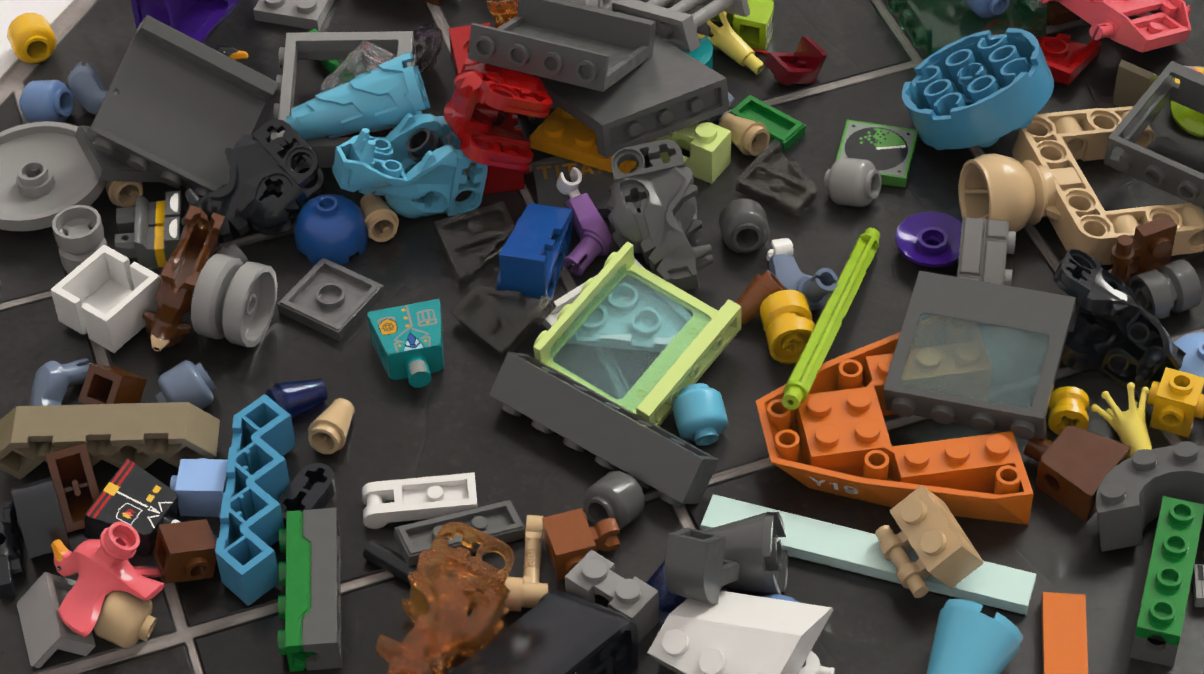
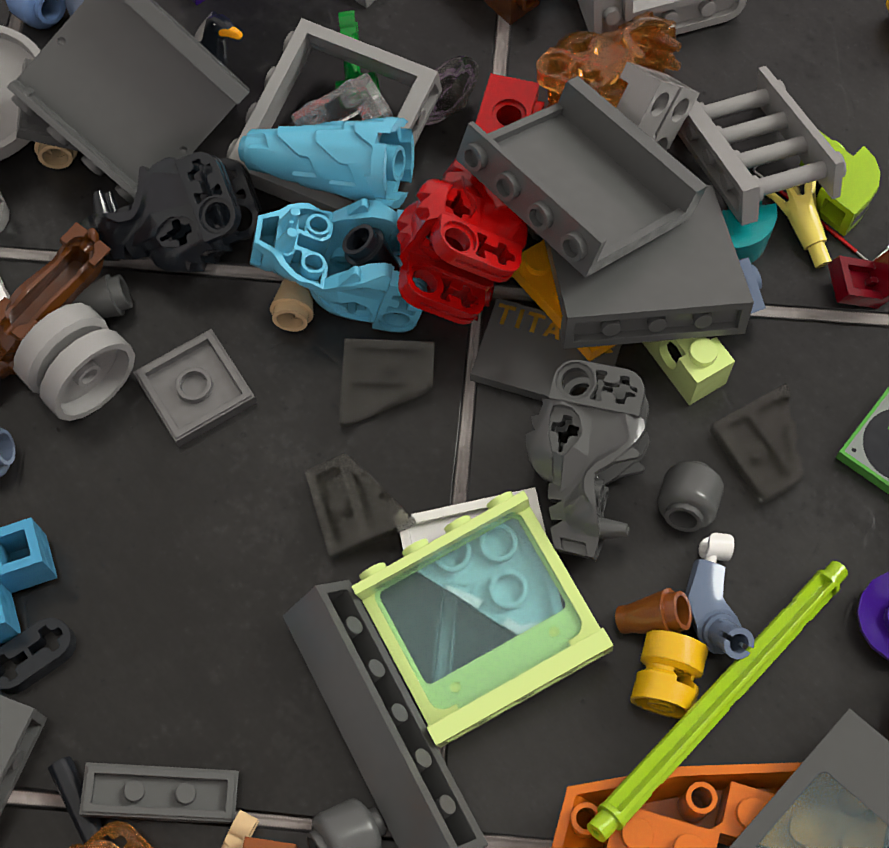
camera: 25 degrees right, 20 degrees up
dark grey hips [114,191,185,268] -> none
clear blue cone [266,378,328,419] -> none
blue cylinder [294,194,369,265] -> none
tan cone [308,398,355,454] -> none
white plate [362,472,478,529] -> none
teal torso [367,299,444,388] -> none
blue wedge [496,203,574,313] -> none
medium lavender arm [556,167,613,276] -> none
medium azure head [672,383,728,446] -> none
tan cone [718,113,770,156] -> none
green tile [728,95,806,153] -> none
light grey head [824,158,882,207] -> none

